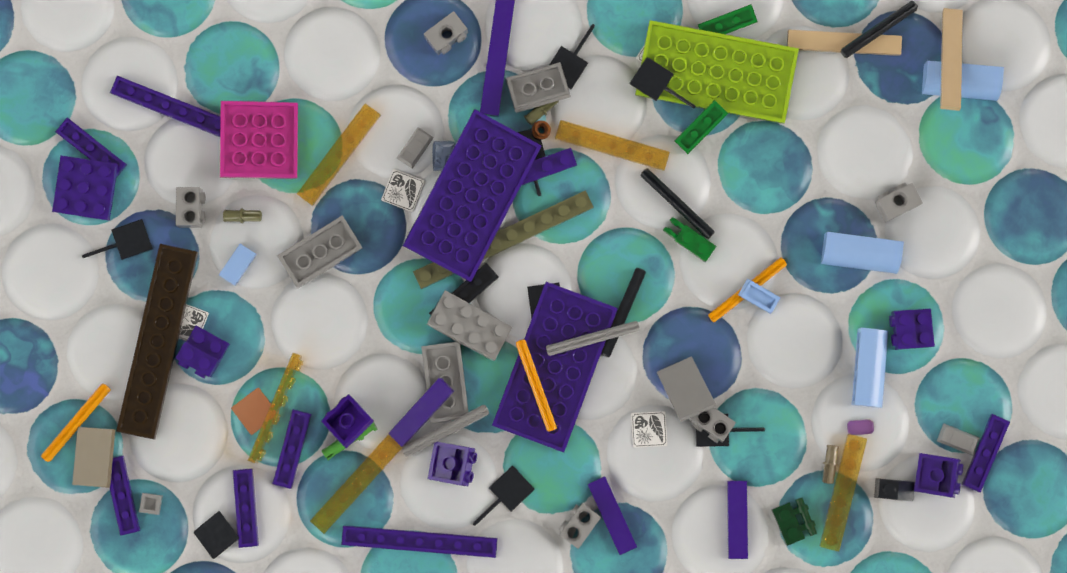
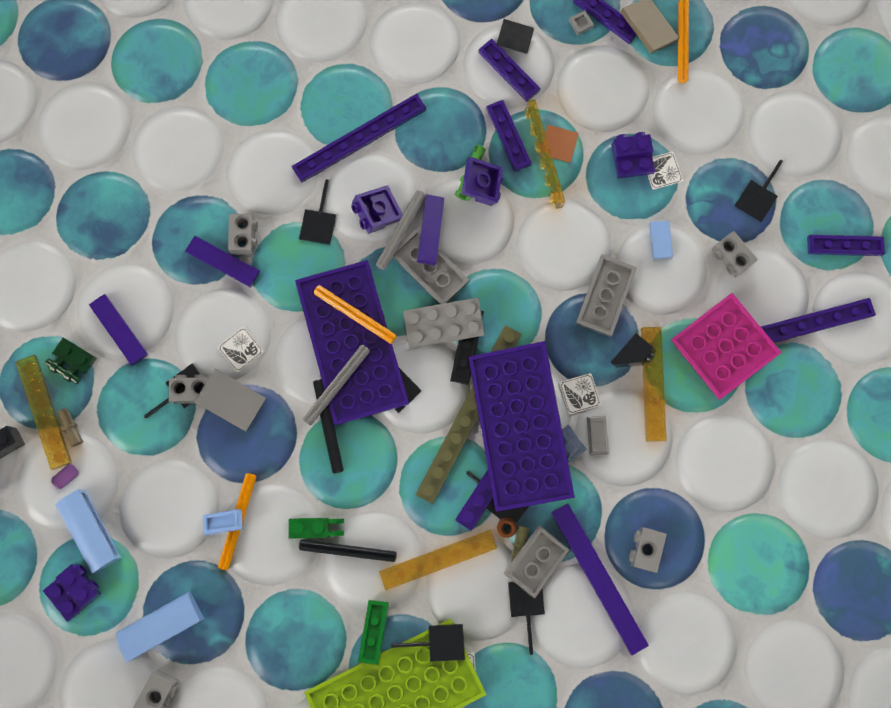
camera: 140 degrees right, 5 degrees down
dark purple plate [52,155,118,221] -> none
dark brown plate [116,244,198,440] -> none
olive axle [223,208,262,224] -> none
clear yellow plate [310,434,403,534] -> none
none -> black slope [611,333,656,368]

